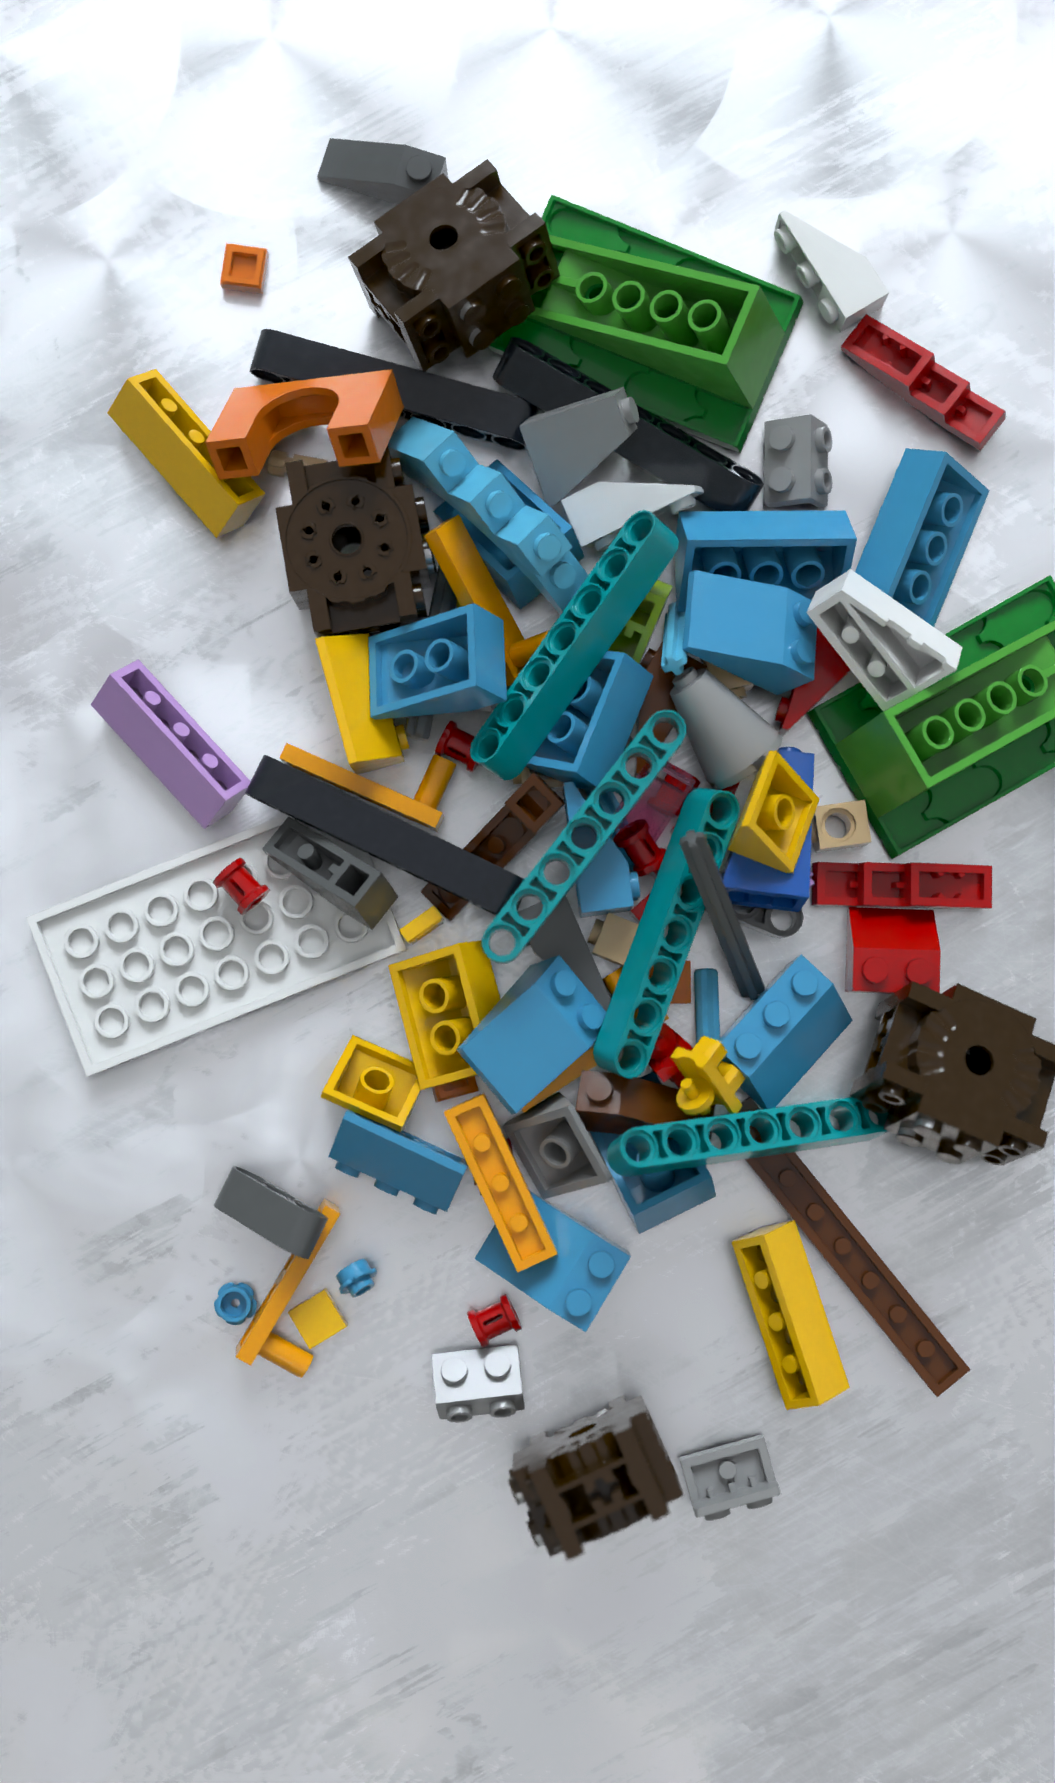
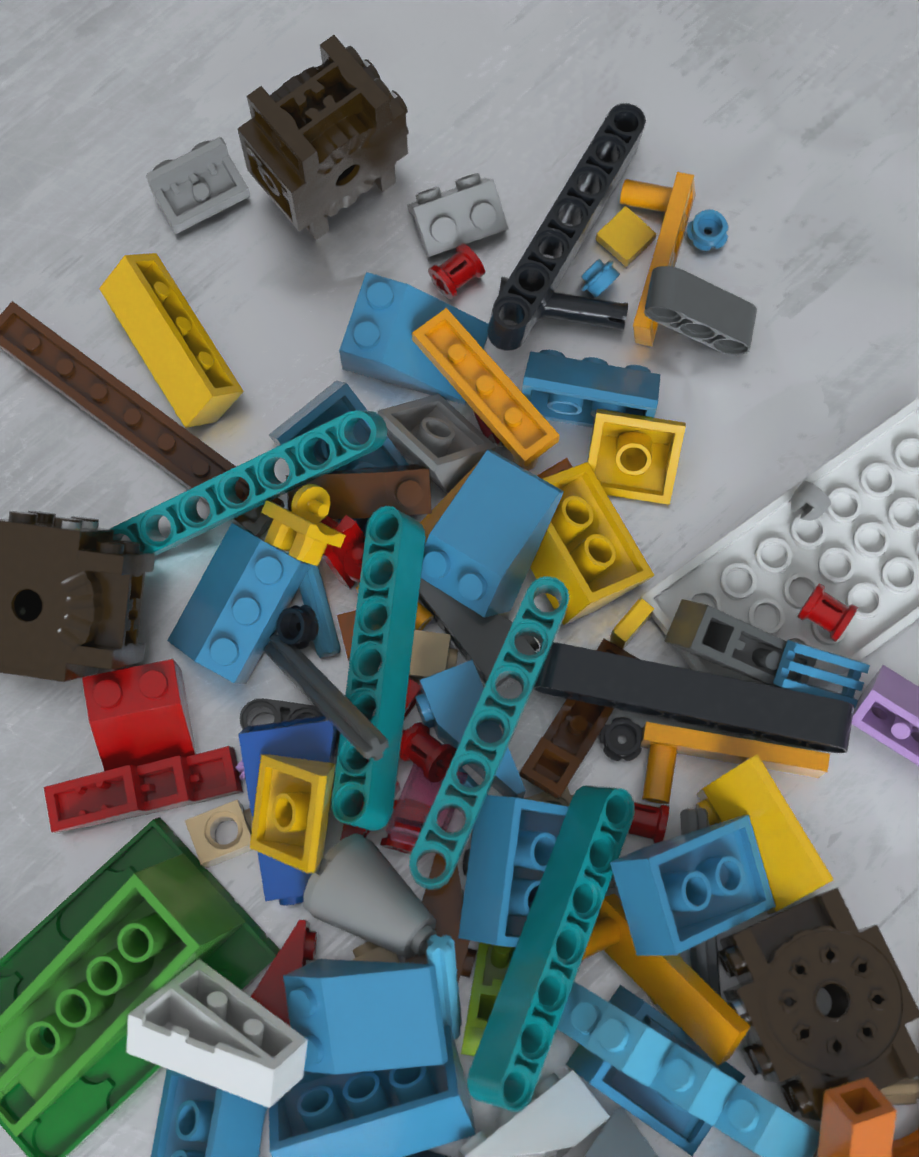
camera: 160 degrees right, 10 degrees down
none -> black plate [277,605,319,649]
none -> black beam [487,103,646,351]
none -> black pin [499,277,628,331]
none -> black plate [600,717,643,761]
none -> dark azure tile [773,640,870,709]
none -> light grey hinge [791,481,831,521]

